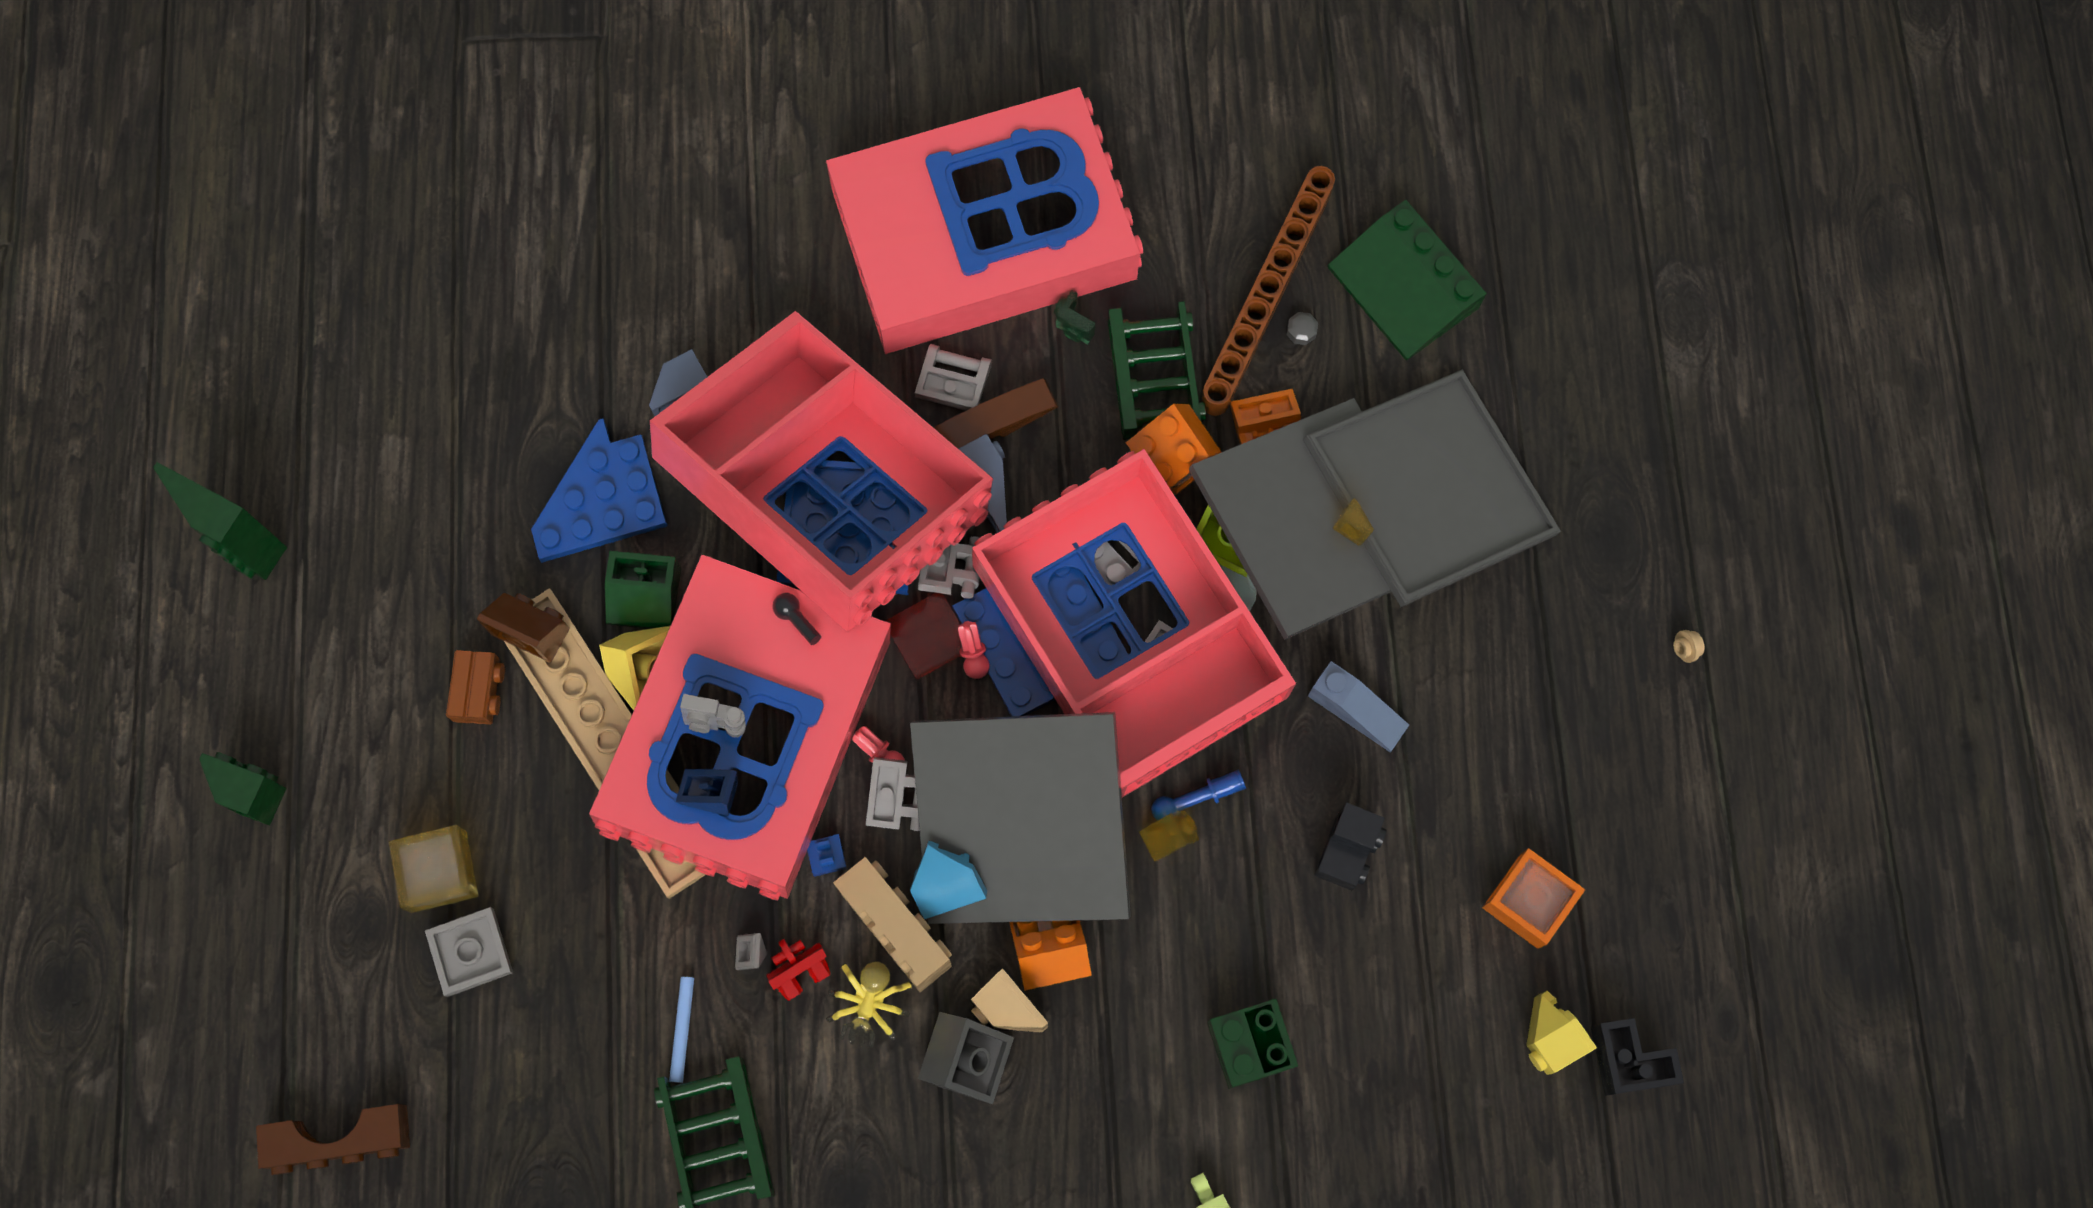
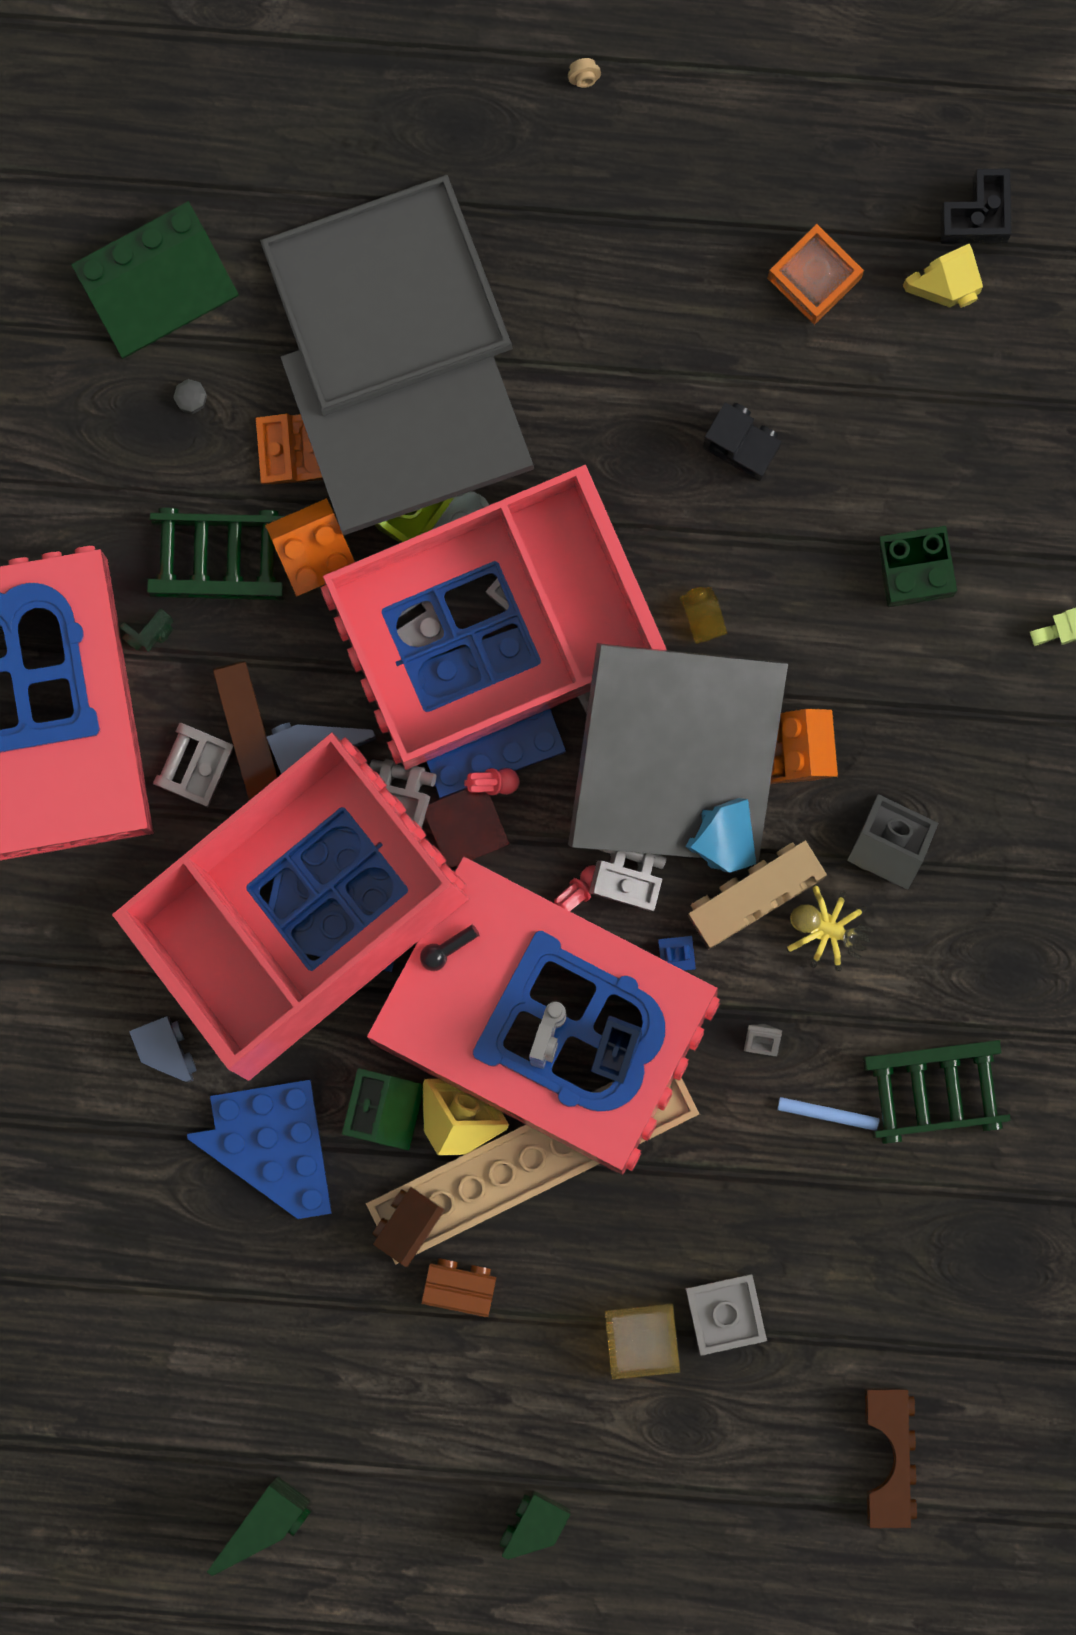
camera: 80 degrees left, 10 degrees up
red hips [766,939,831,1001] -> none
tan slope [971,968,1048,1032] -> none
blue pin [1151,769,1246,823] -> none
dark orange beam [1201,166,1335,416] -> none
sand blue slope [1308,661,1409,753] -> none
clear yellow slope [1333,498,1374,546] -> none

